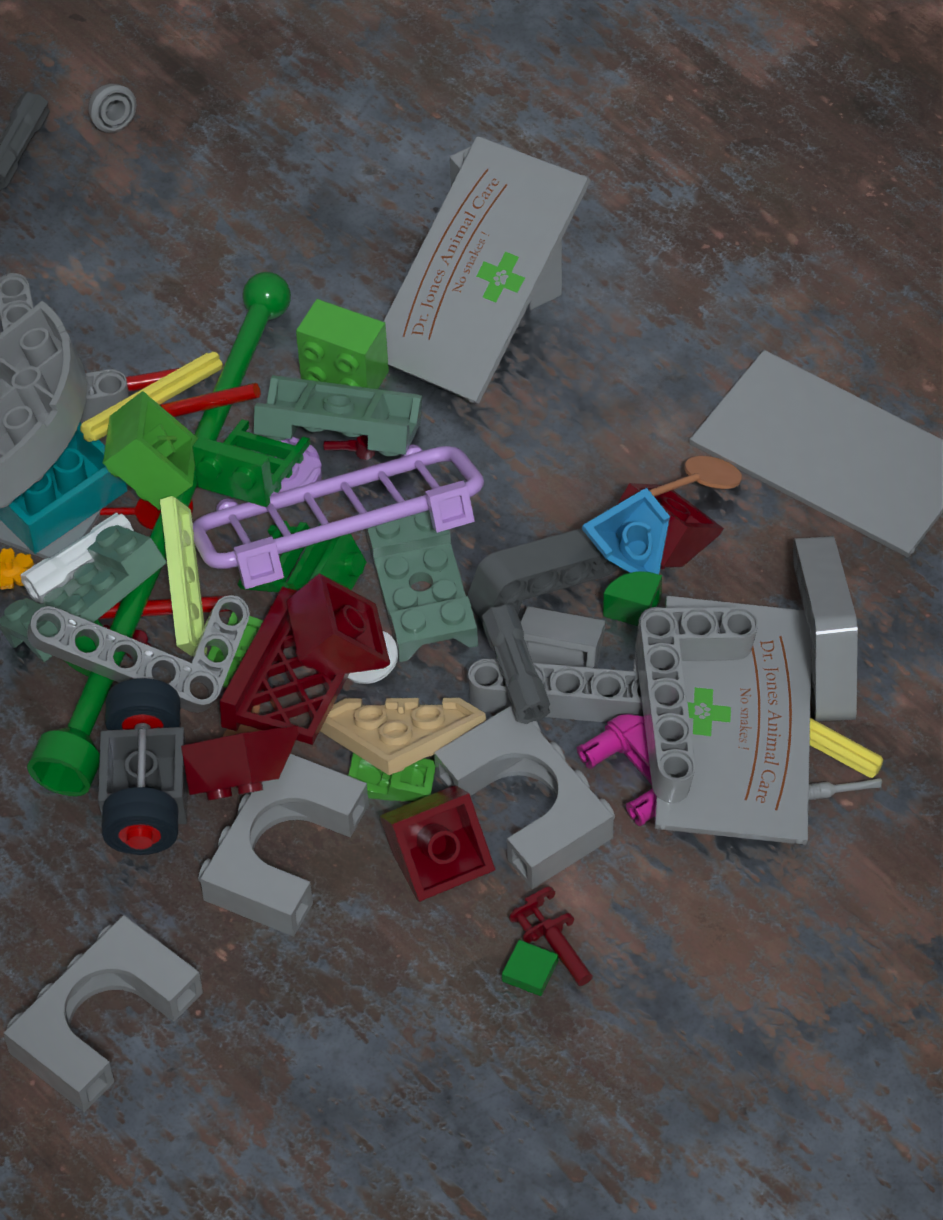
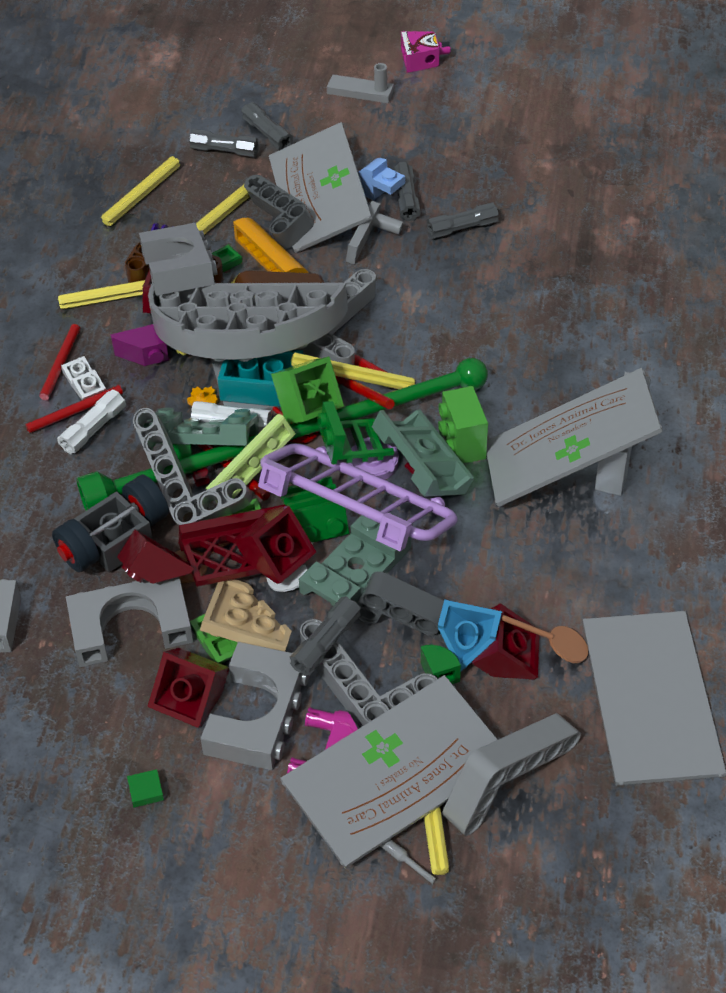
camera: 50 degrees right, 5 degrees down
light grey brick [88,84,137,133] -> none
dark red piece [509,887,593,986] -> none
light grey brick [521,606,606,668] -> none
light grey beam [635,607,758,803] -> none

